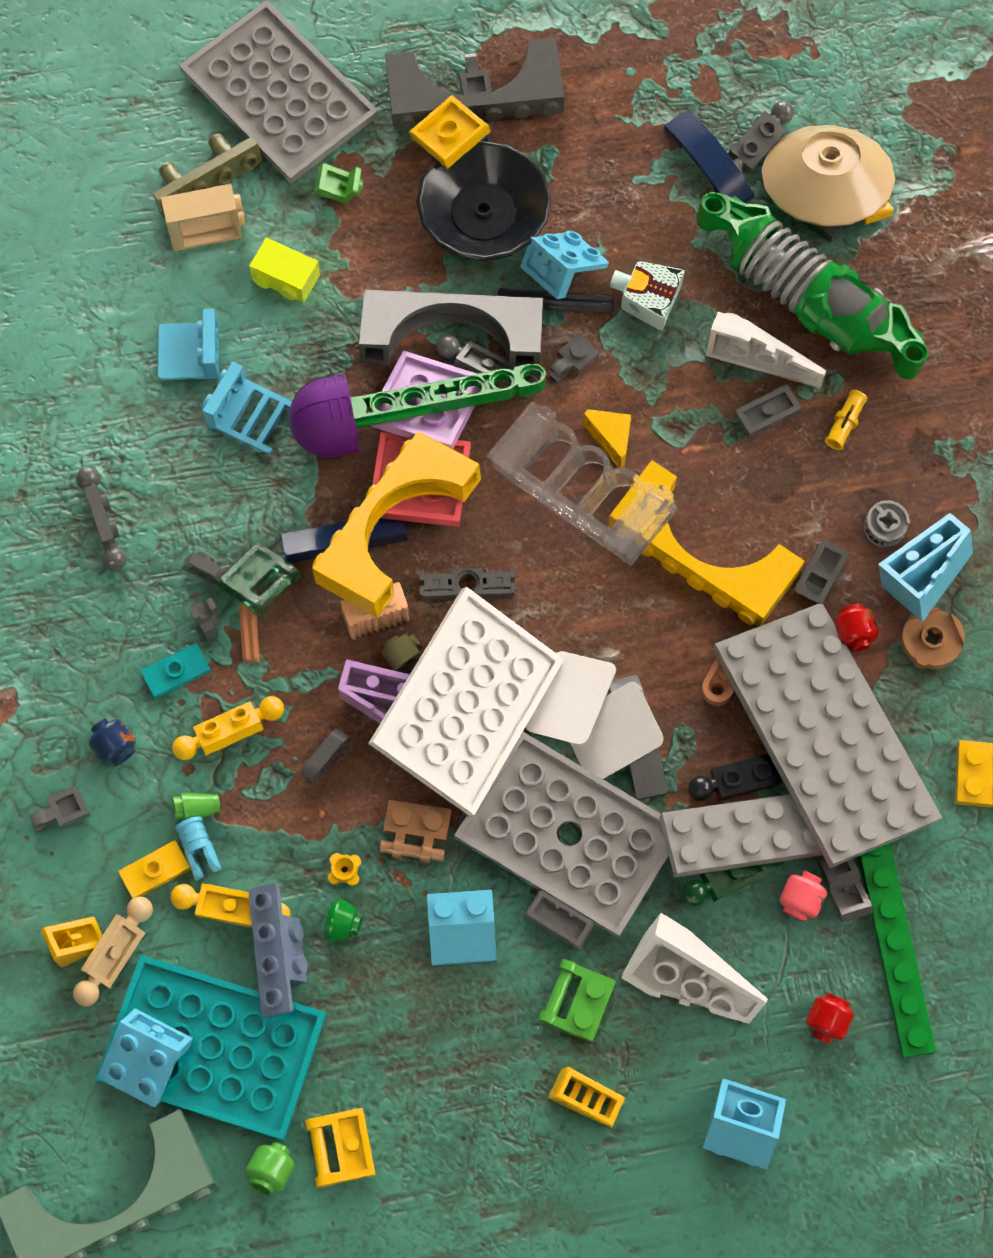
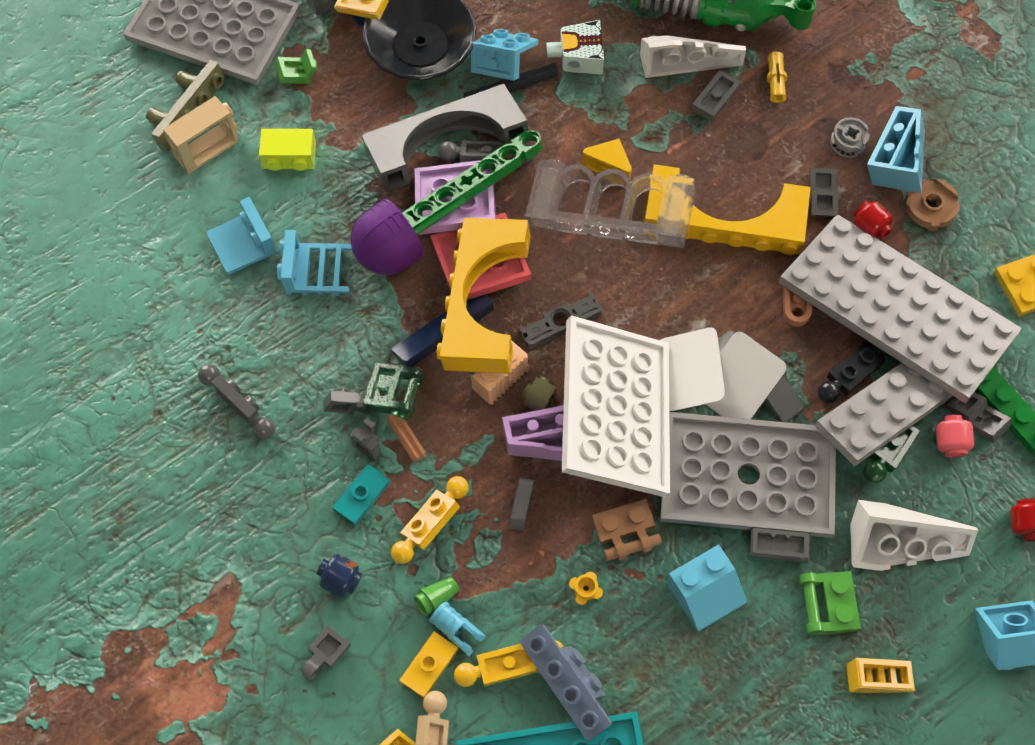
camera: 25 degrees left, 5 degrees down
green cone [324,898,362,942] -> none
dark grey plate [549,333,600,384] -> none

